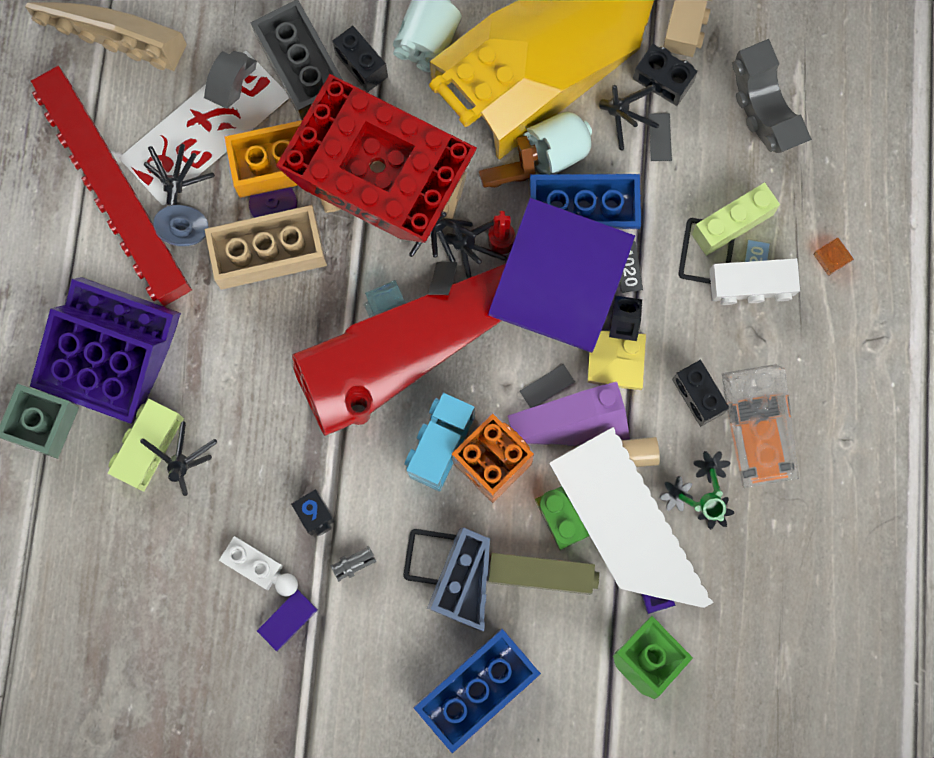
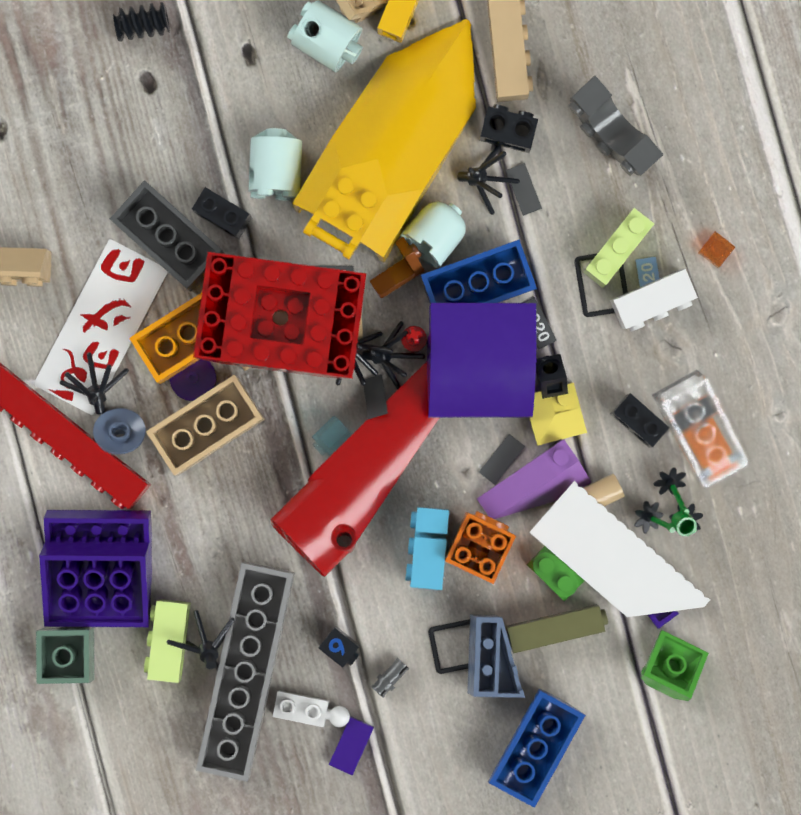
camera: 15 degrees left, 10 degrees up
dark grey brick [204,51,257,109] -> none
none -> light grey brick [196,561,295,782]

